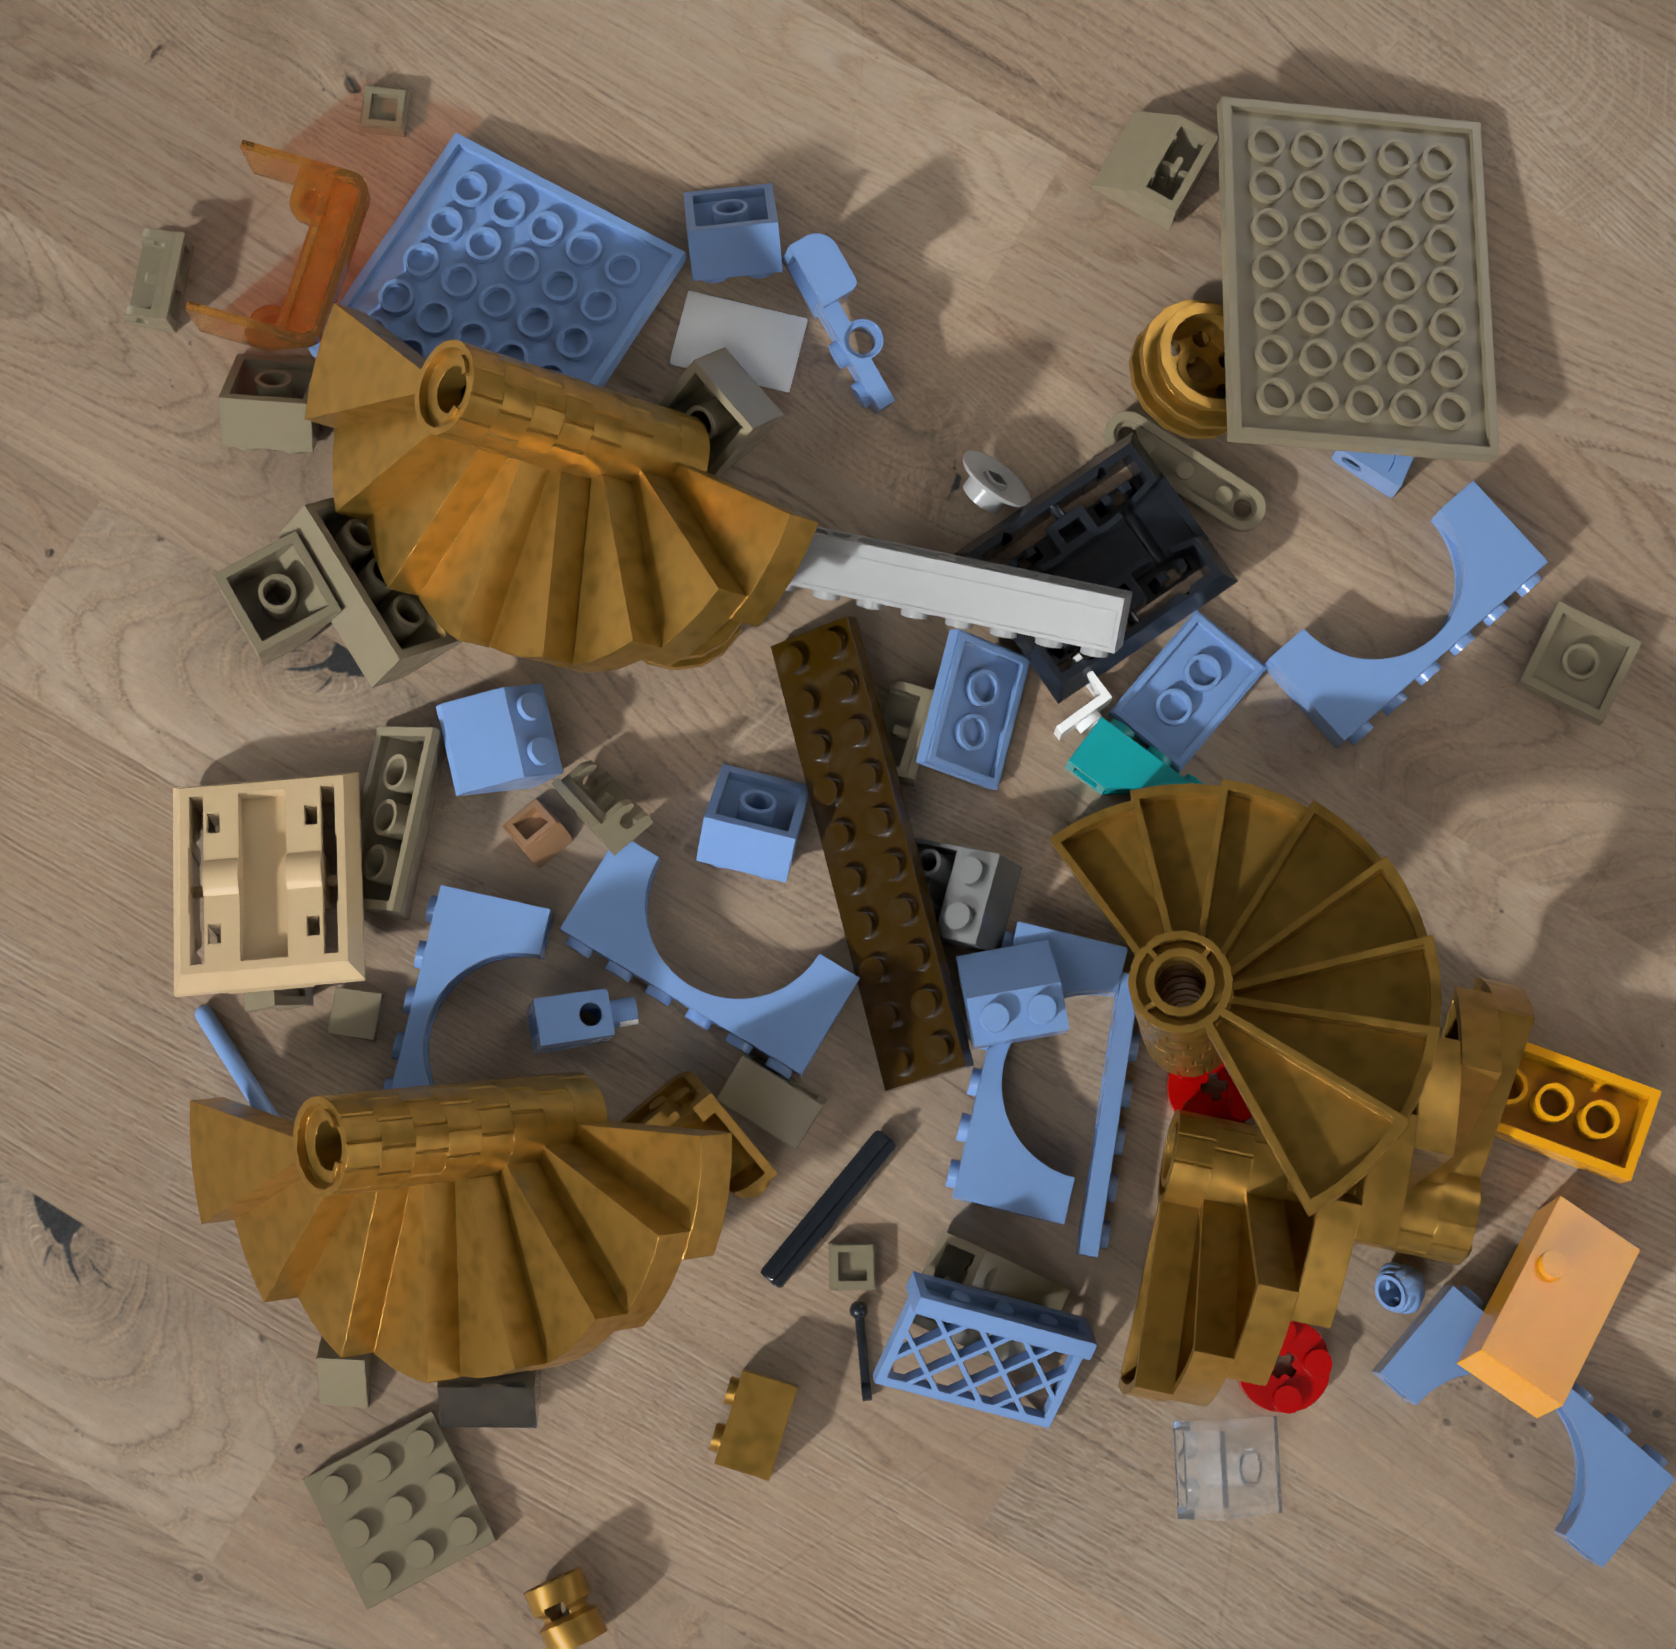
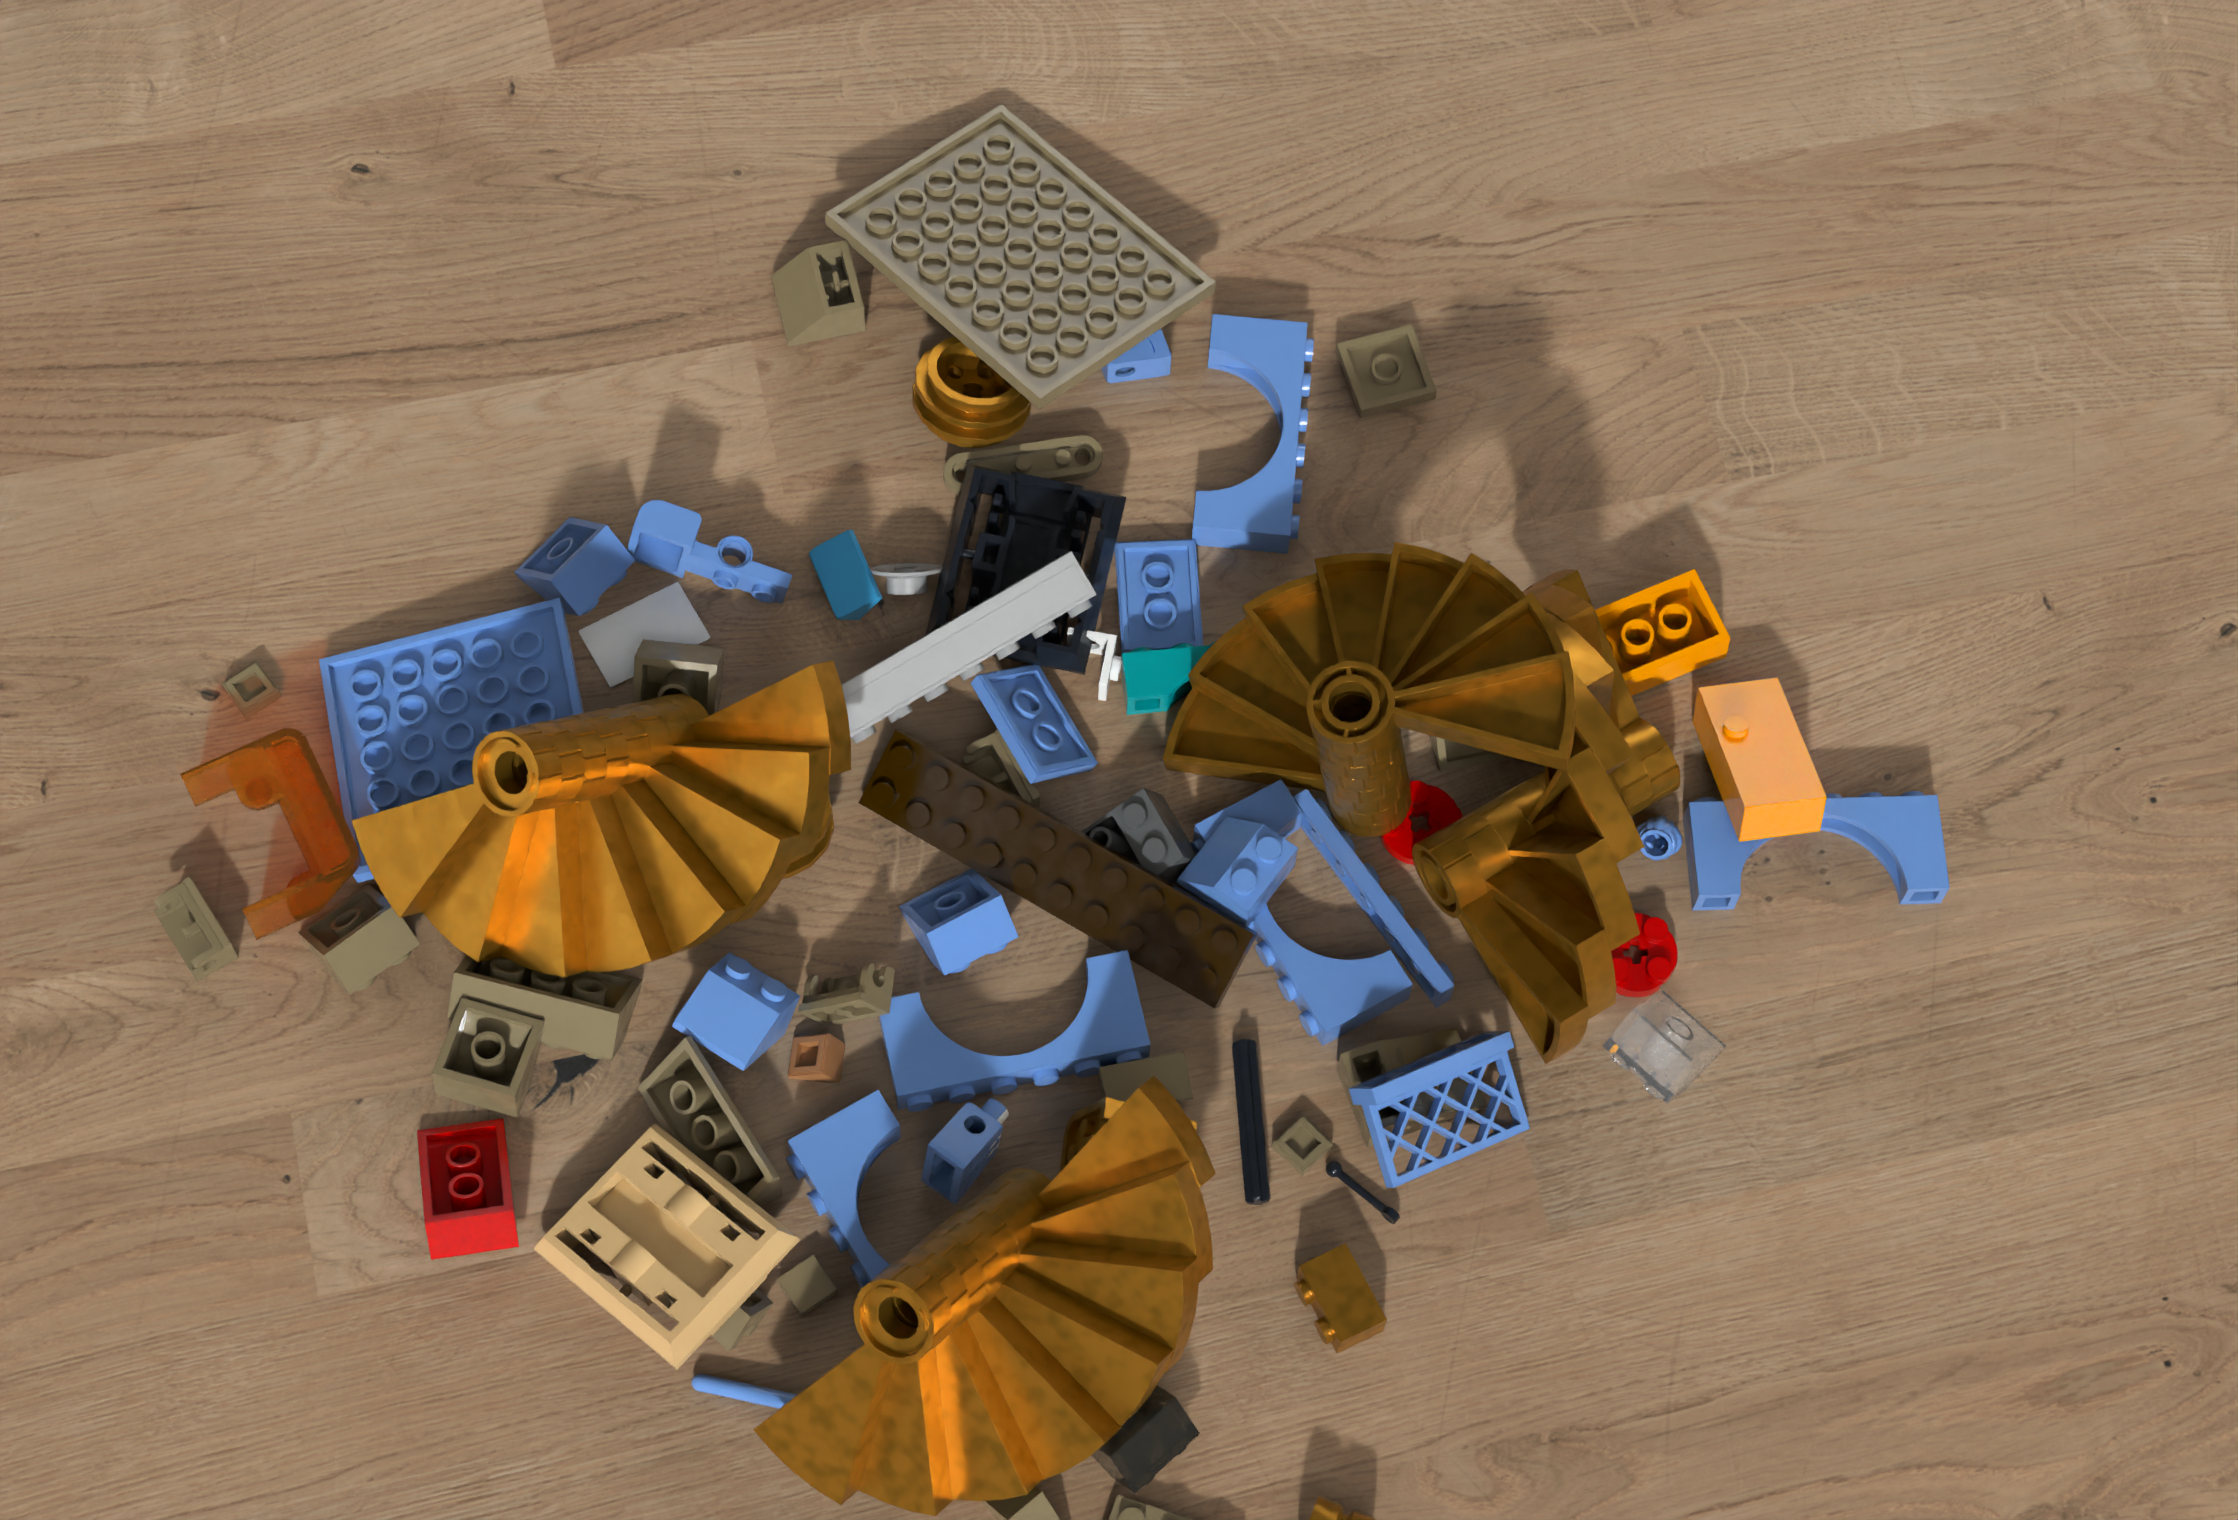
camera: 45 degrees left, 15 degrees down
none -> red slope [417,1118,519,1260]
none -> dark azure slope [809,530,882,620]

